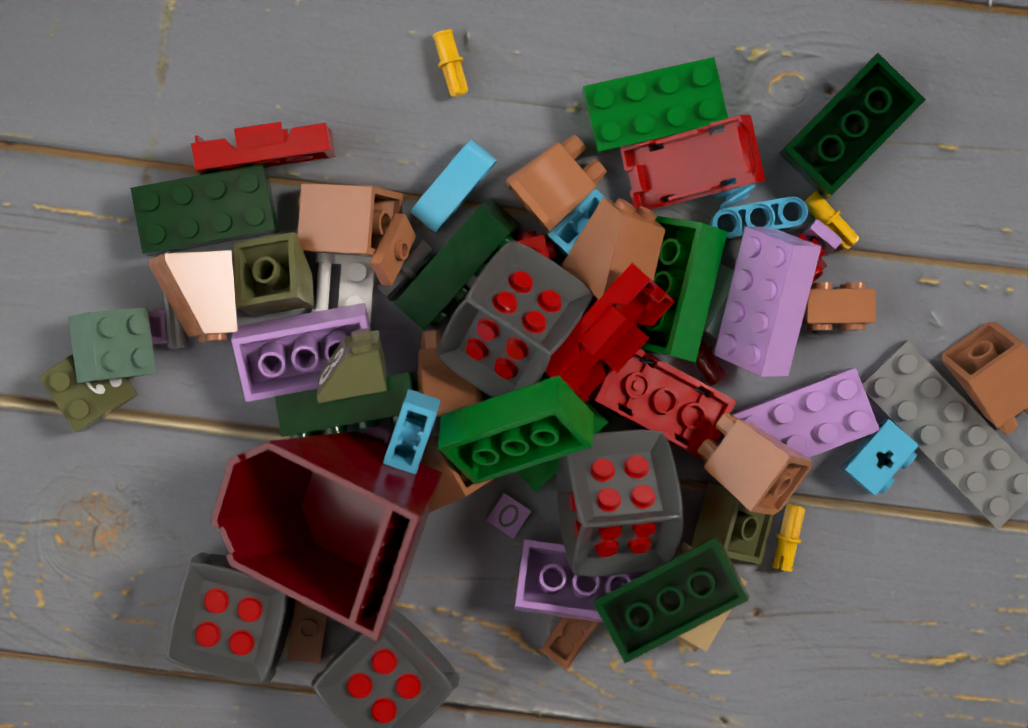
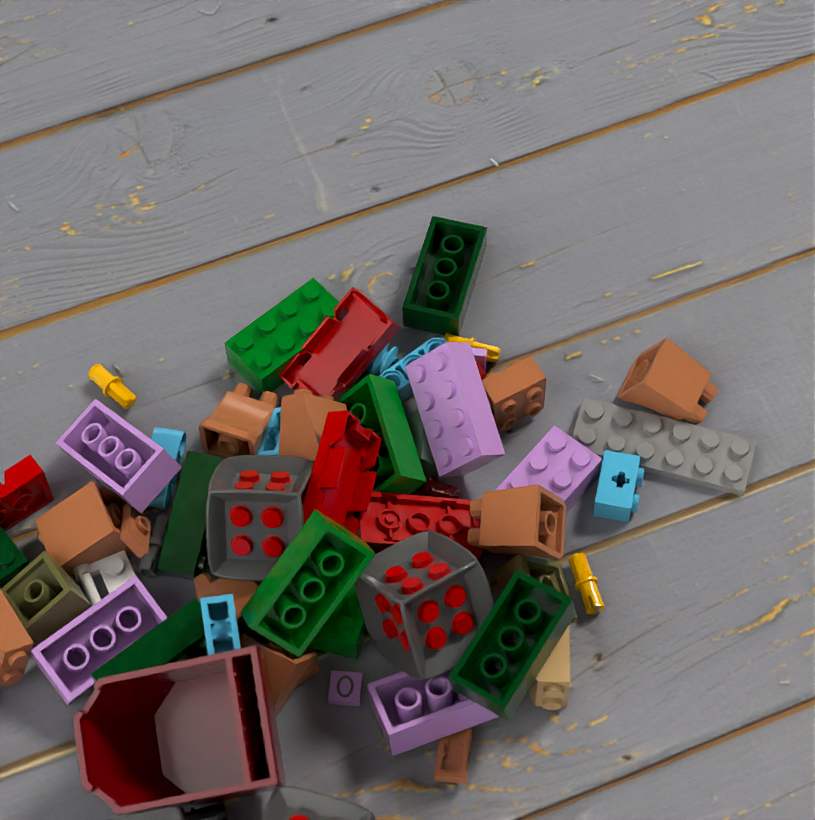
camera: 30 degrees left, 30 degrees down
olive slope [317,328,387,403] -> none
none -> lavender brick [56,399,182,513]

